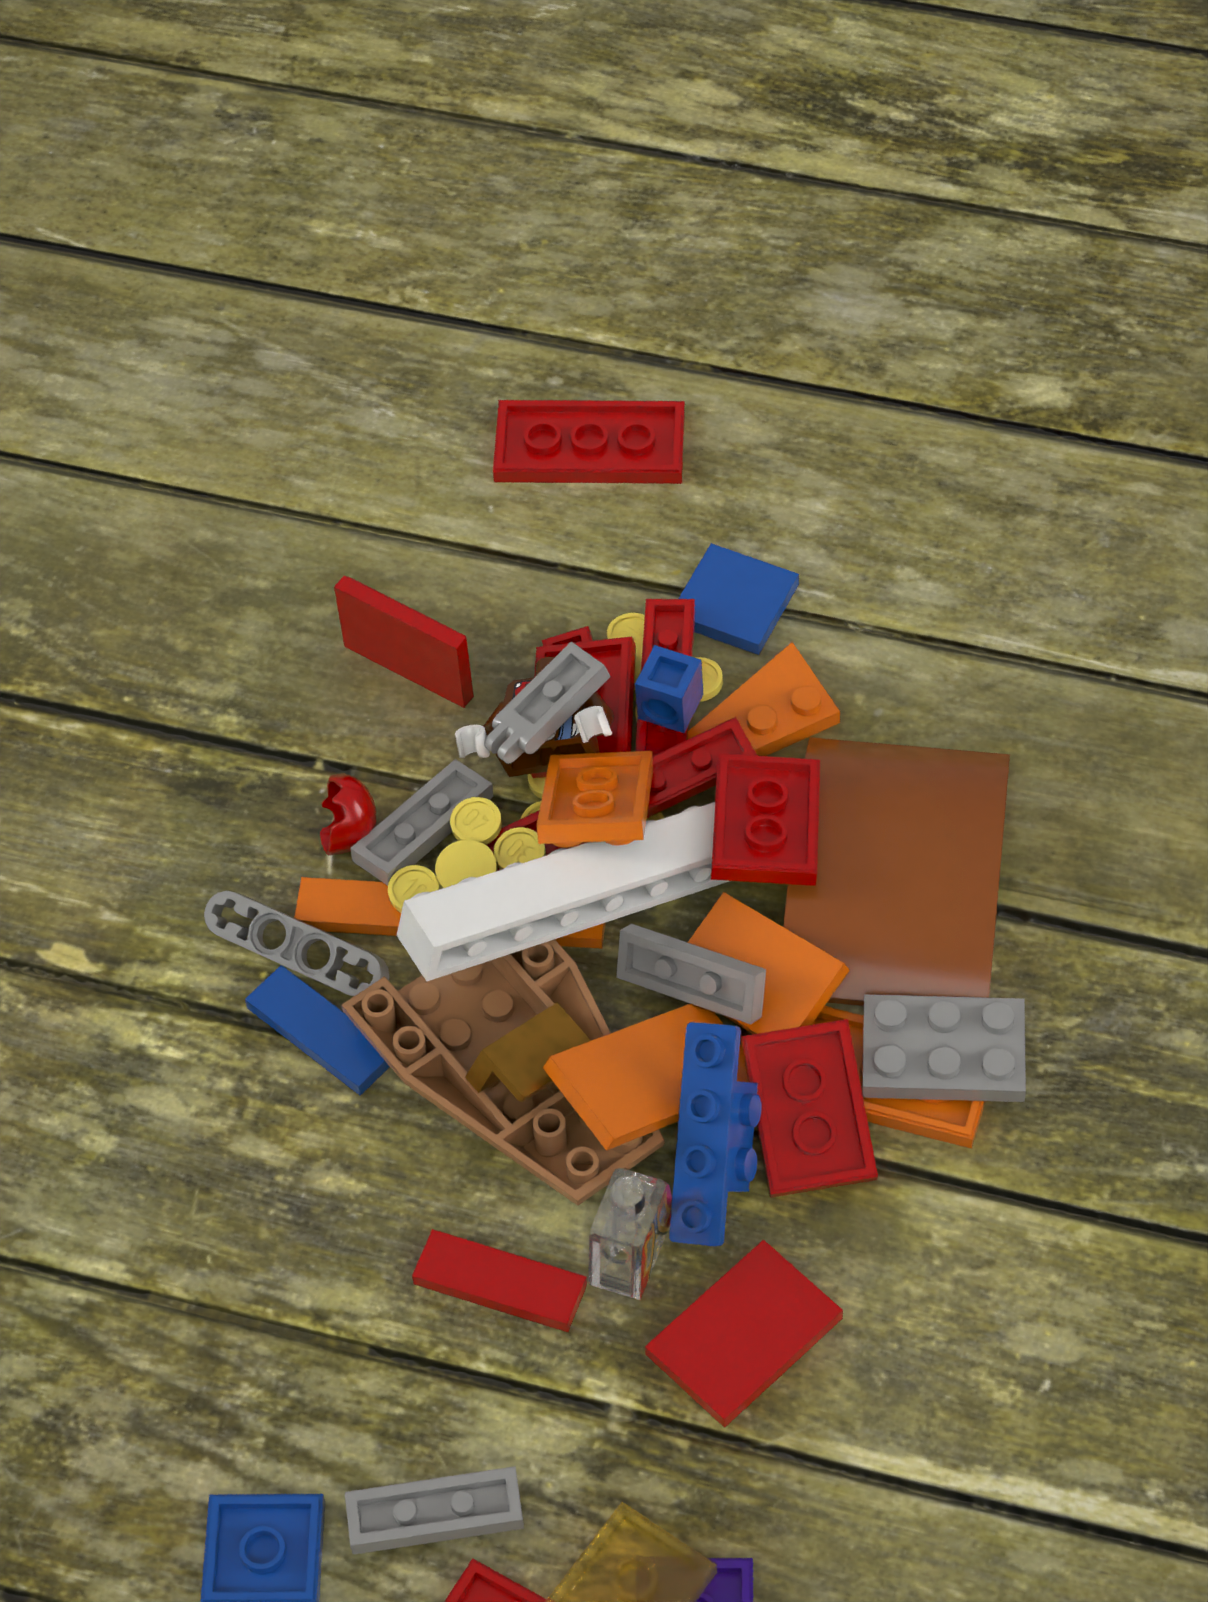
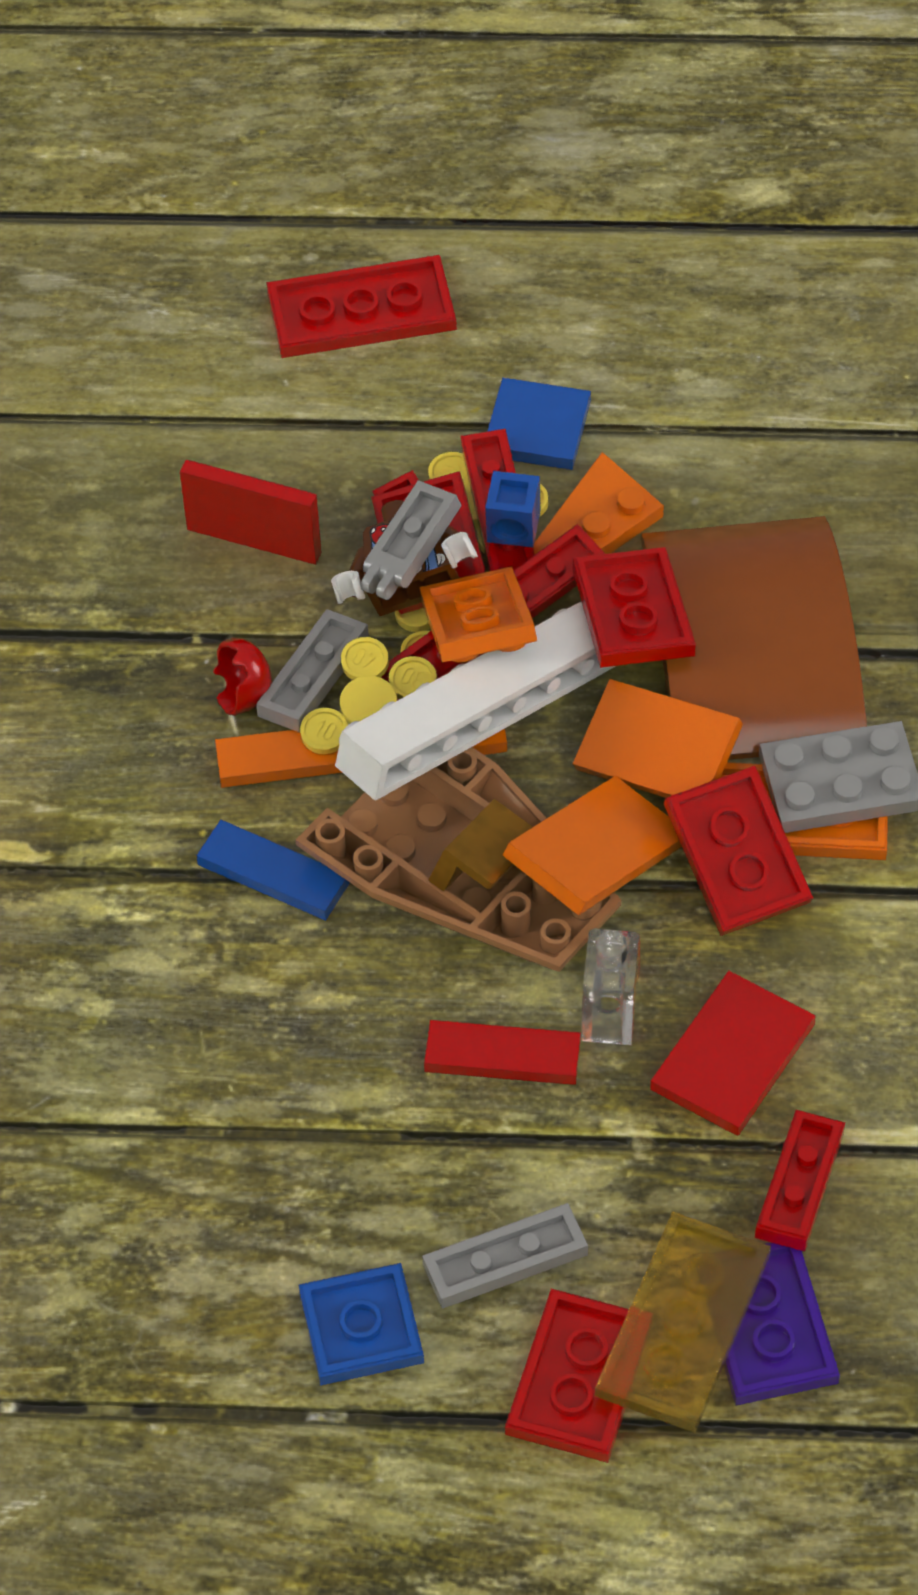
camera: 15 degrees left, 0 degrees up
light grey beam [204,891,390,997] -> none
light grey plate [616,924,766,1025] -> none
blue bracket [669,1022,762,1246] -> none
none -> red tile [754,1110,846,1252]

